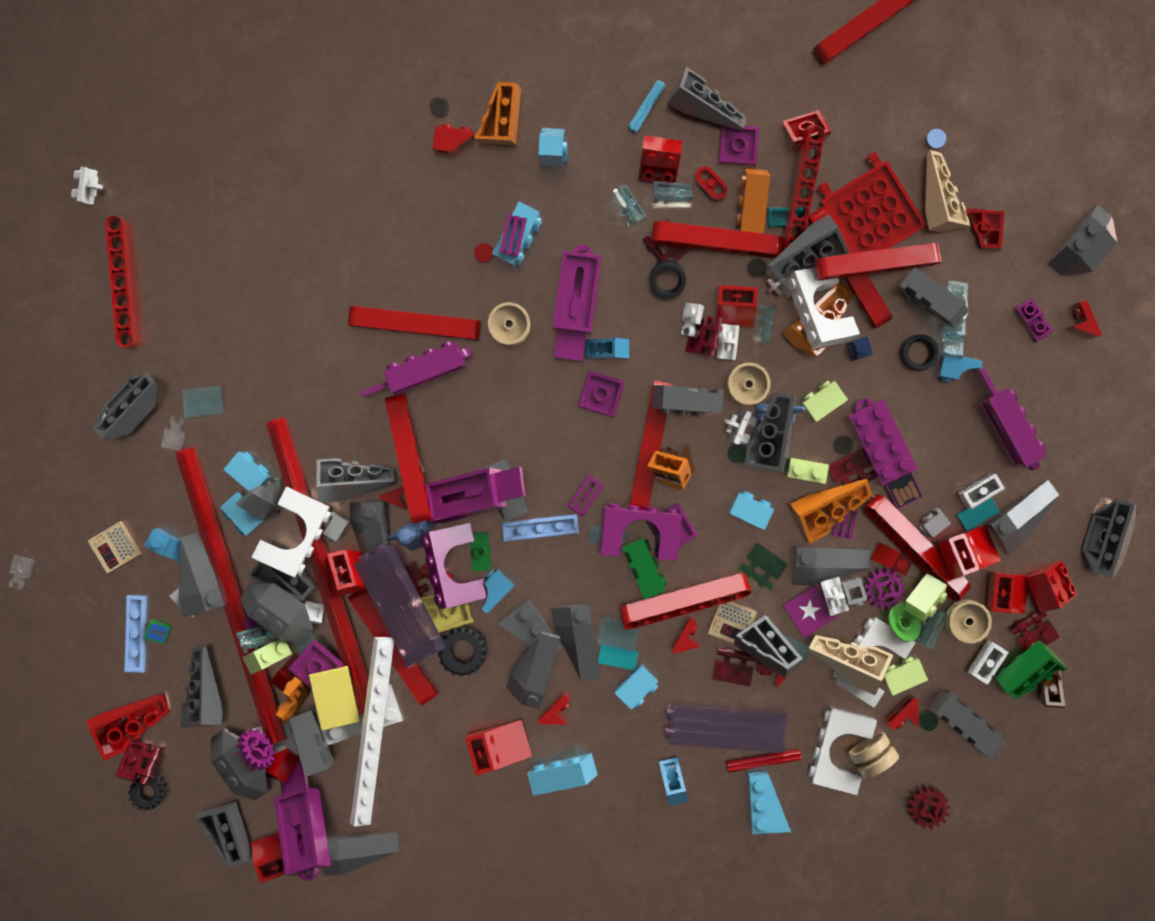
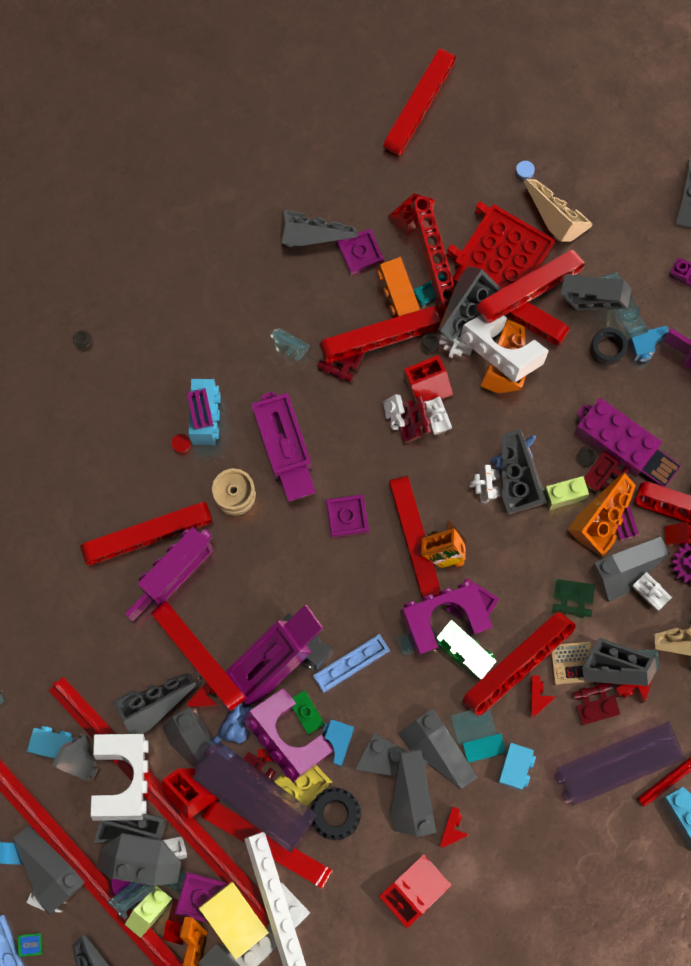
camera: 25 degrees left, 15 degrees down
medium azure brick [220,491,266,536] -> none
light grey brick [322,511,350,542] -> none
red slope [432,124,475,155] -> none
orange wedge [474,82,521,146] -> none
medium azure wedge [527,753,597,796] -> none
medium azure wedge [538,128,567,167] -> none
magenta tile [567,475,604,517] -> none
dark azure arch [585,338,629,359] -> none
medium azure axle [628,80,665,133] -> none
red slope [638,135,682,186] -> none
black tyre [650,260,686,298] -> none
dark grey wedge [652,385,724,417] -> none
clear light blue plate [653,181,693,204] -> none
dark azure arch [659,758,688,806] -> none
red plate [695,166,728,201] -> none
tan wheel [726,362,771,406] -> none
clear green tile [727,444,746,463] -> none
medium azure brick [728,491,774,530] -> none
clear light blue plate [755,304,776,344] -> none
magenta tile [783,585,837,638] -> none
yellowish green brick [801,381,848,422] -> none
light grey brick [841,576,868,607] -> none
dark blue brick [845,336,873,362] -> none
red slope [967,209,1005,250] -> none

